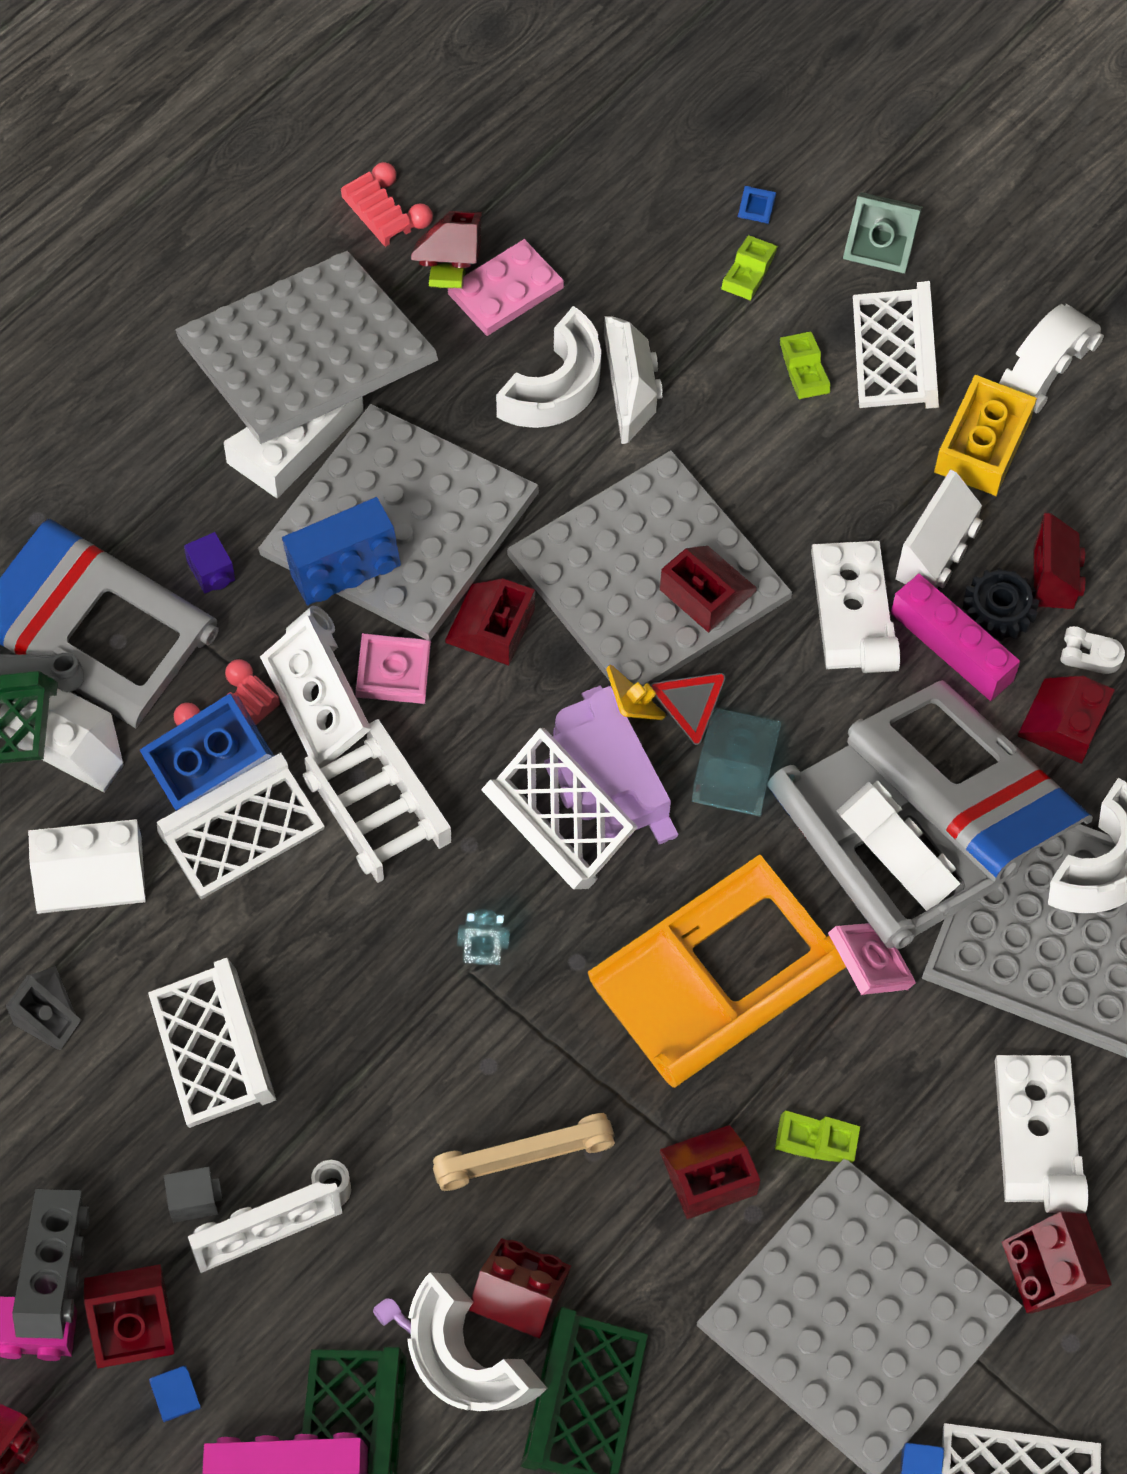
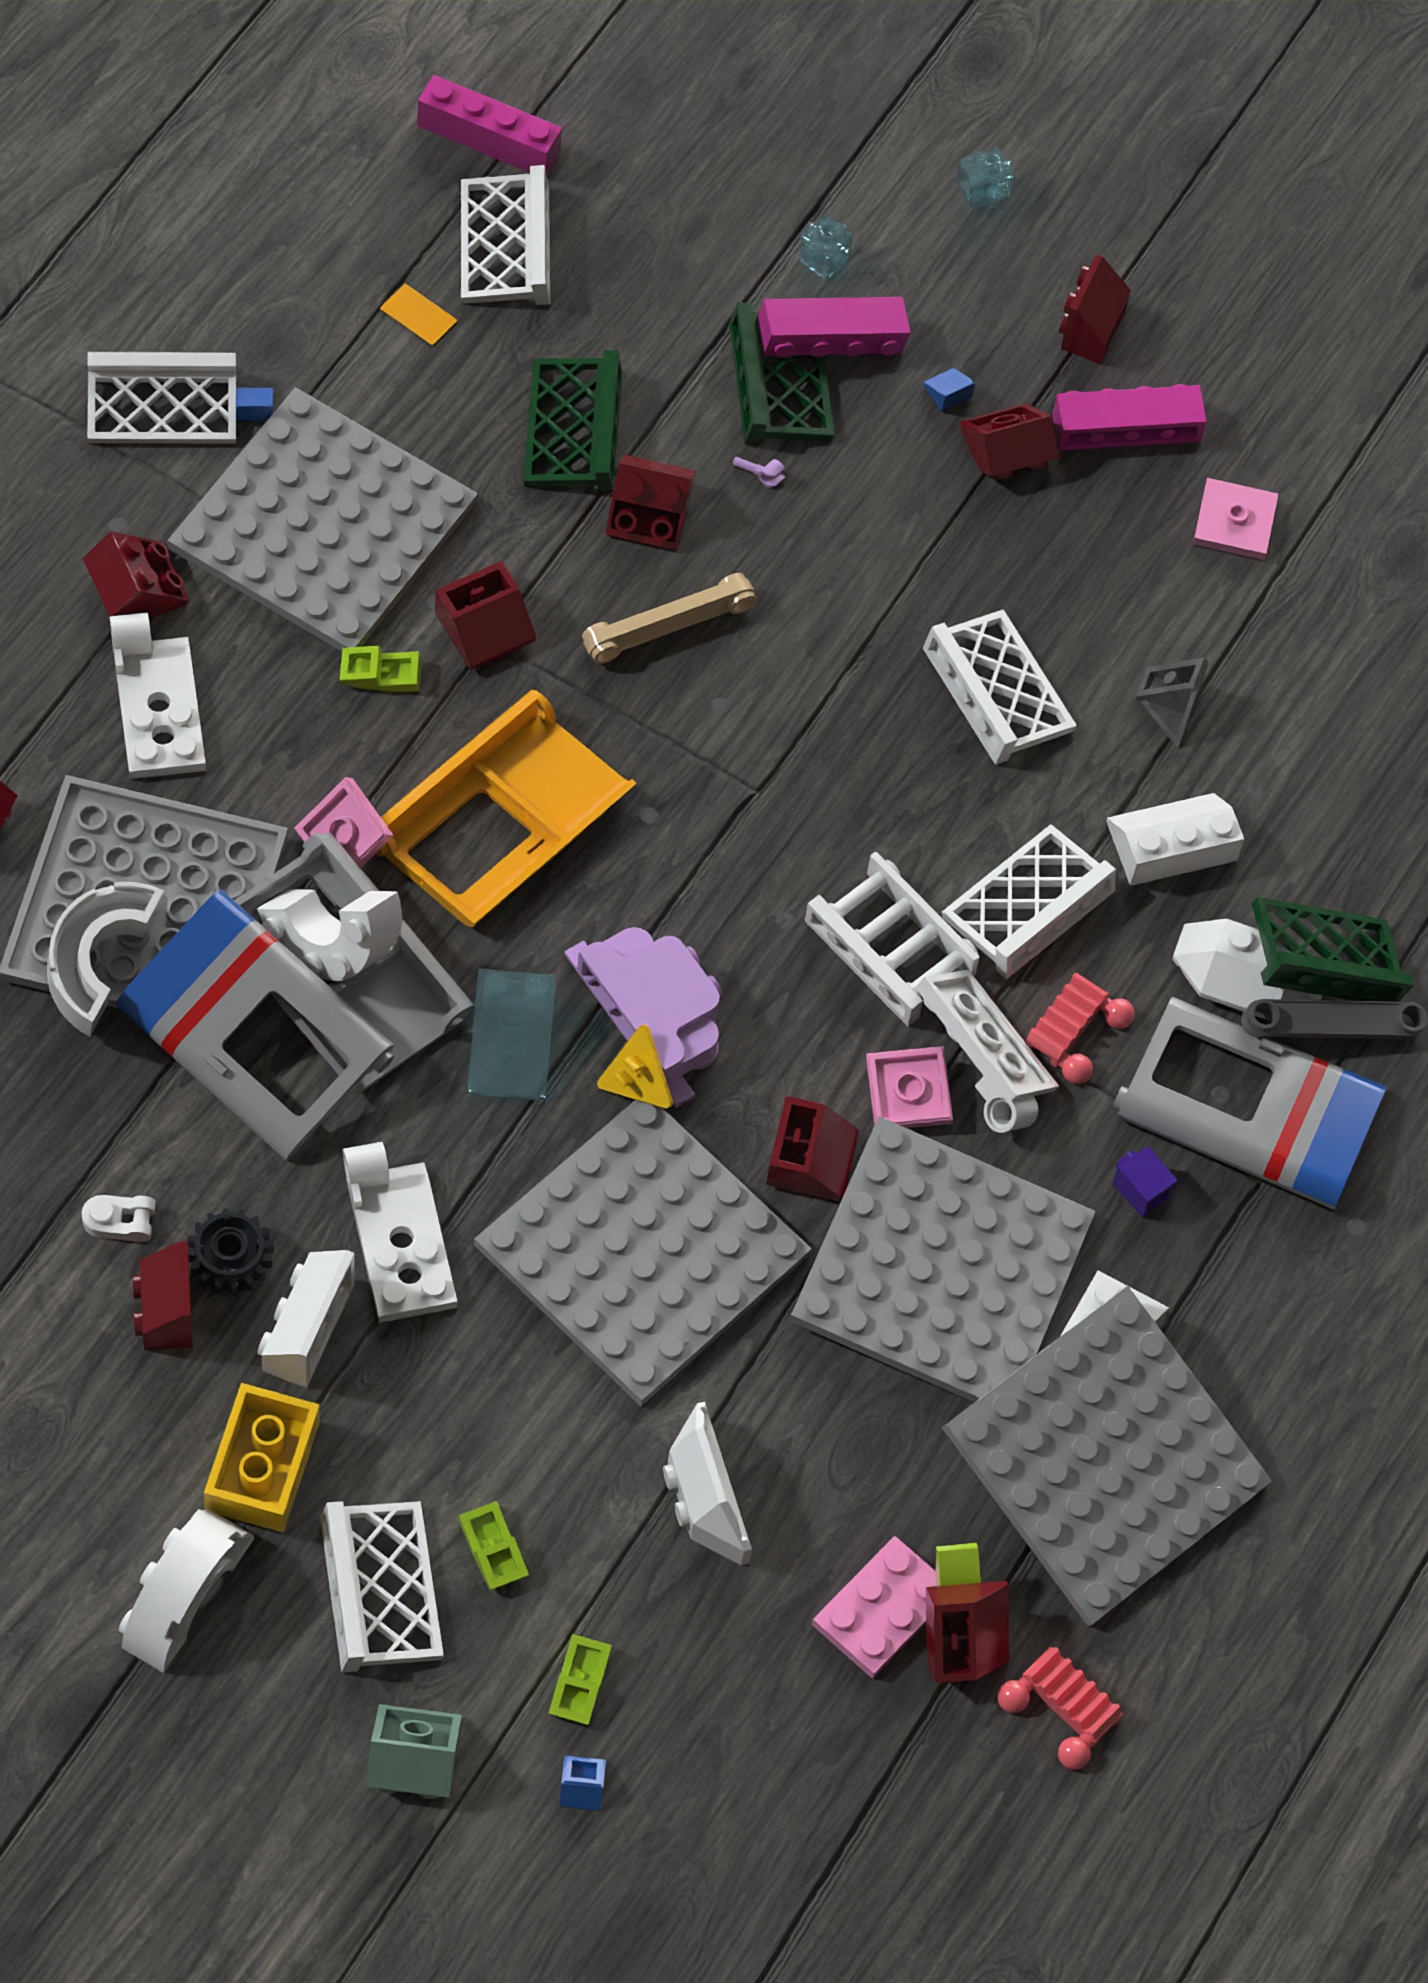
camera: 165 degrees right, 0 degrees up
dark grey brick [12,1189,90,1339] -> none
blue brick [140,693,274,811] -> none
dark grey brick [164,1167,223,1223] -> none
white hinge [188,1160,351,1273] -> none
blue brick [282,497,401,606] -> none
white brick [408,1272,548,1411] -> none
clear light blue brick [457,909,510,965] -> none
white fence [482,728,638,889] -> none
white brick [496,306,601,428] -> none
piece [650,673,726,745] -> none
dark red slope [660,545,757,633] -> none
dark pink brick [891,574,1020,701] -> none
dark red slope [1018,676,1115,764] -> none

